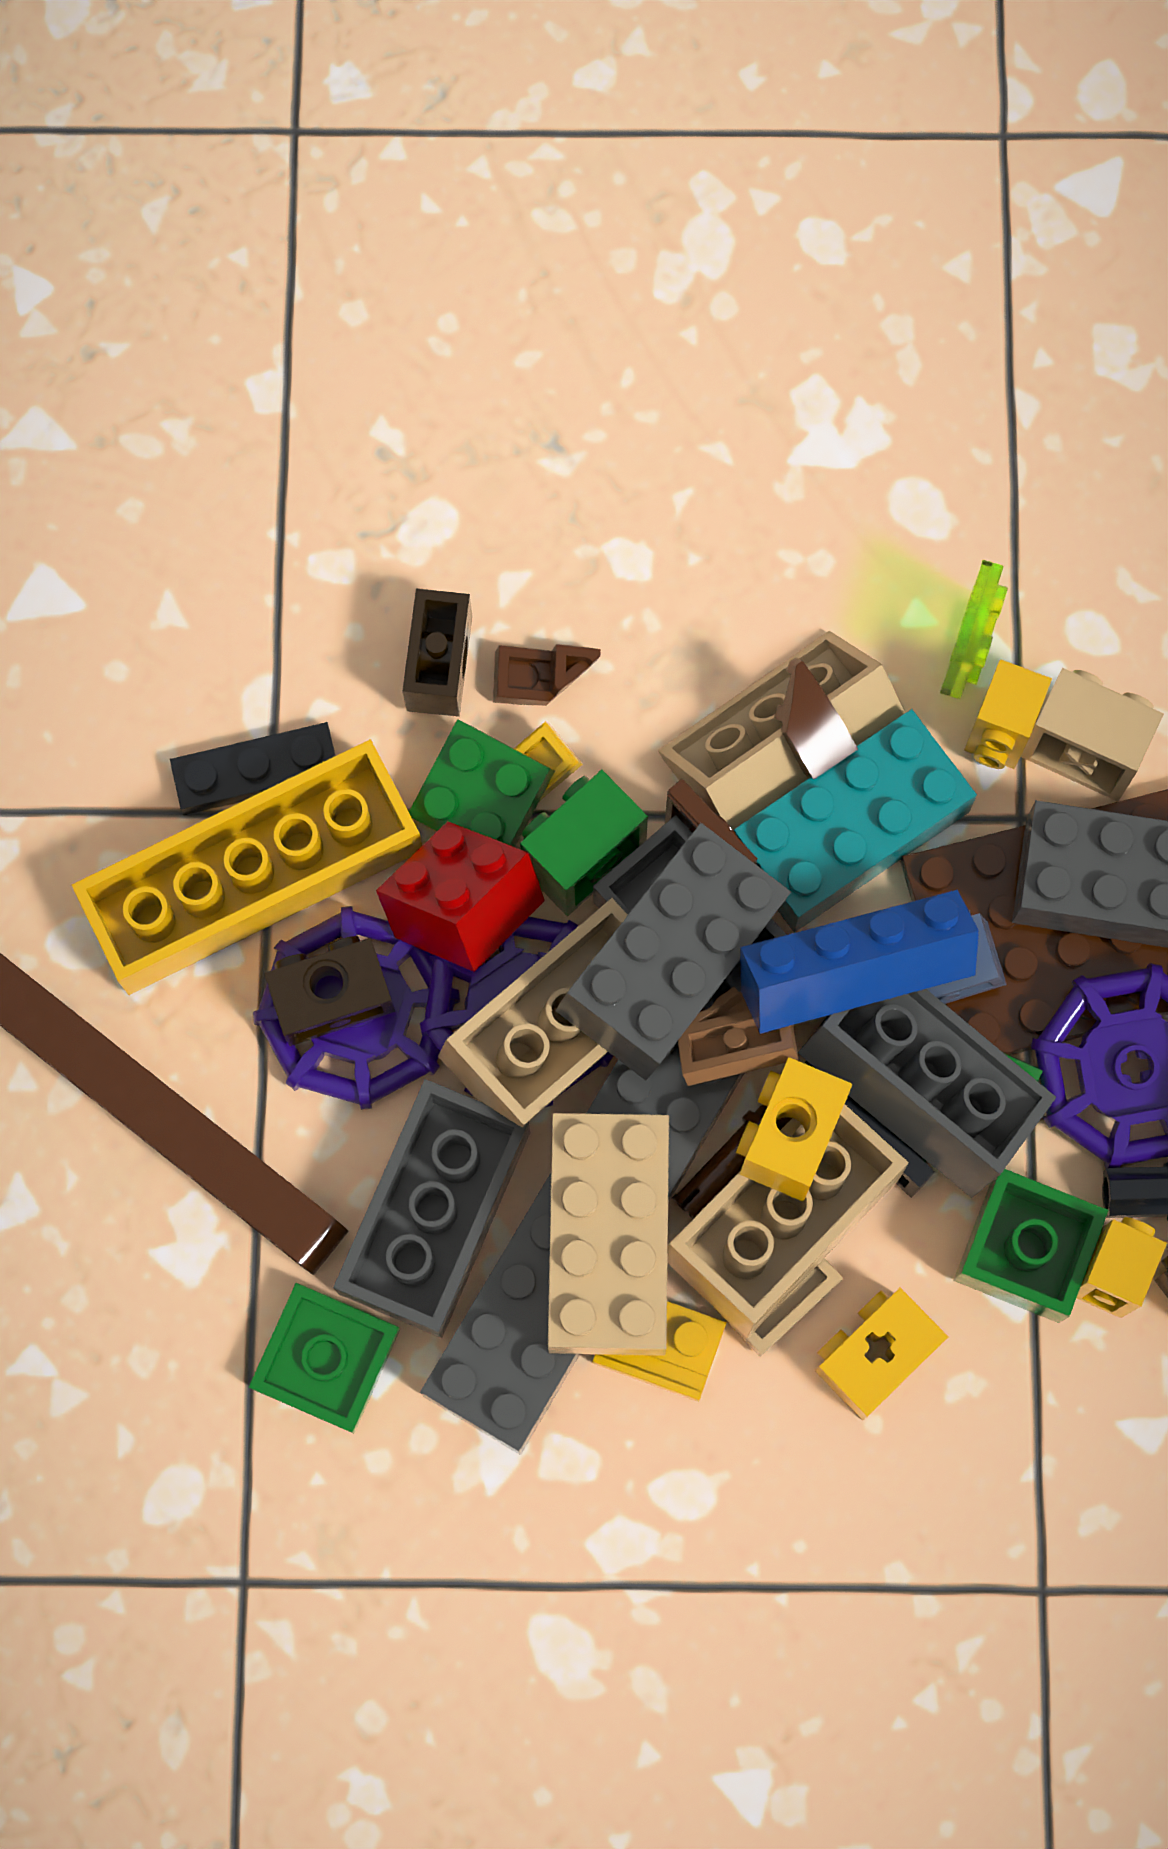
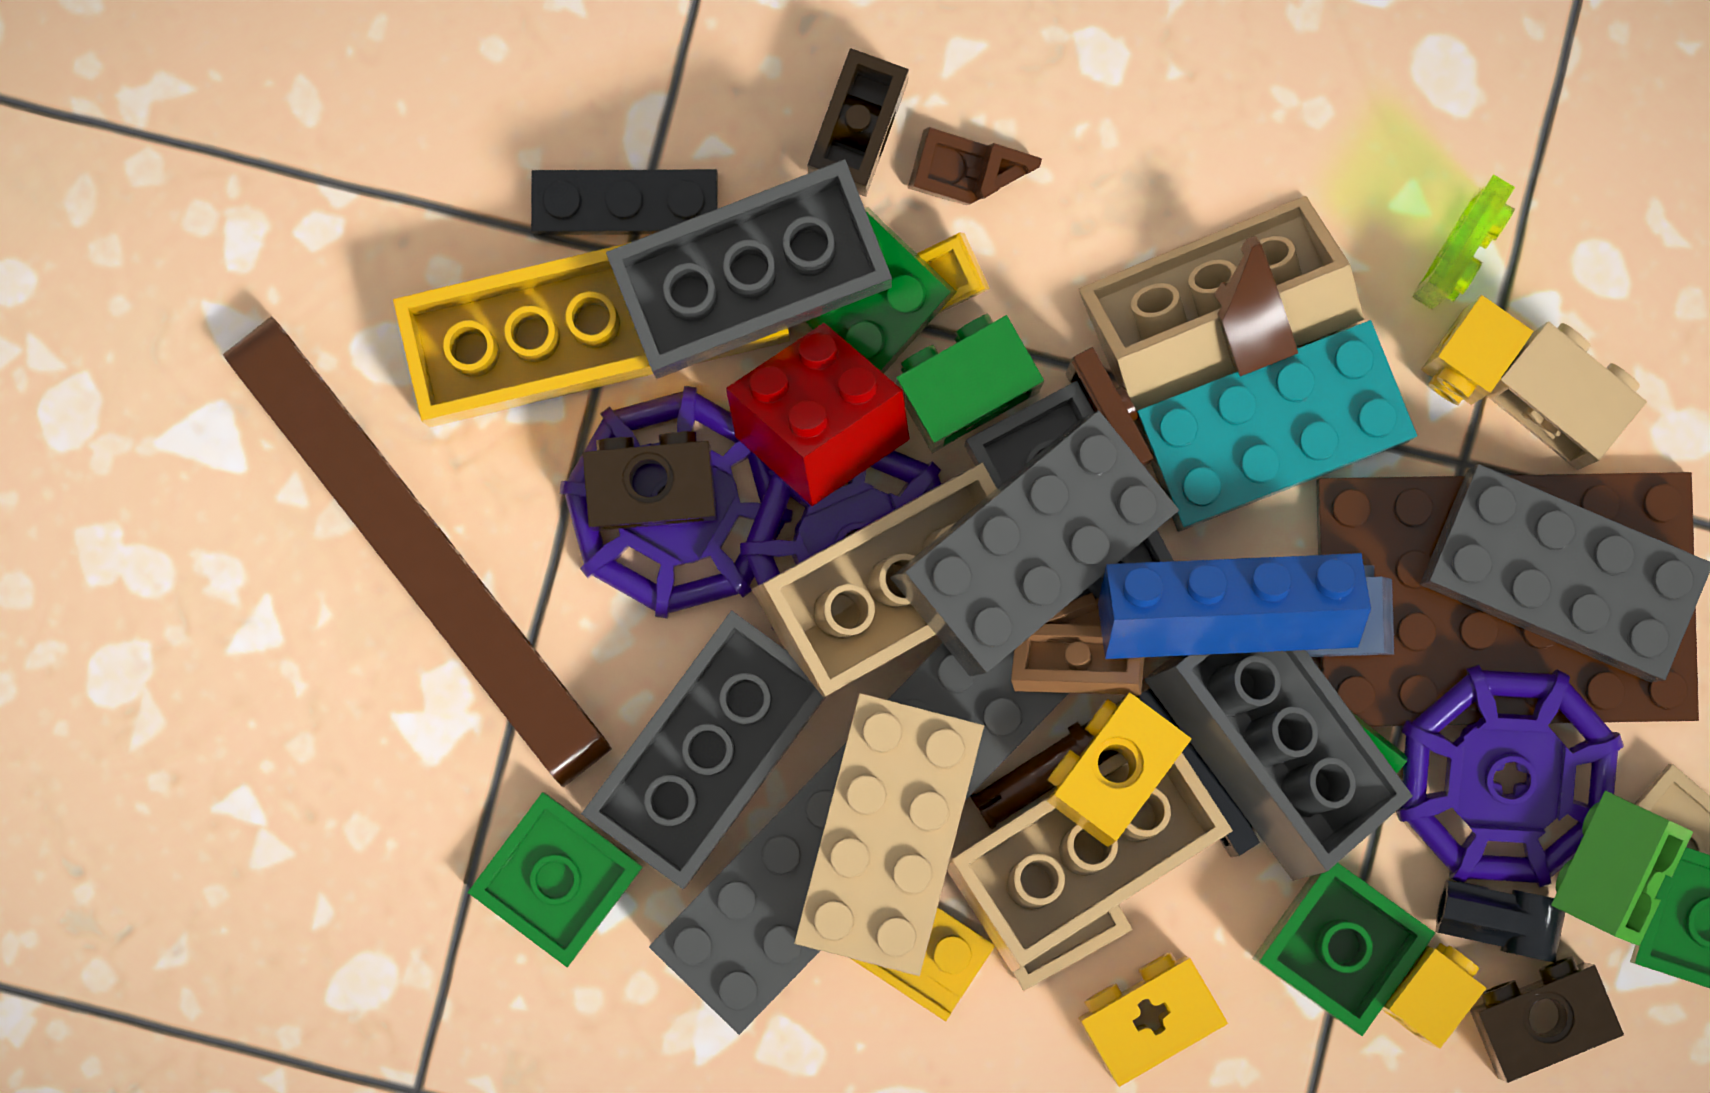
camera: 15 degrees right, 10 degrees up
none -> dark grey brick [606,159,892,379]

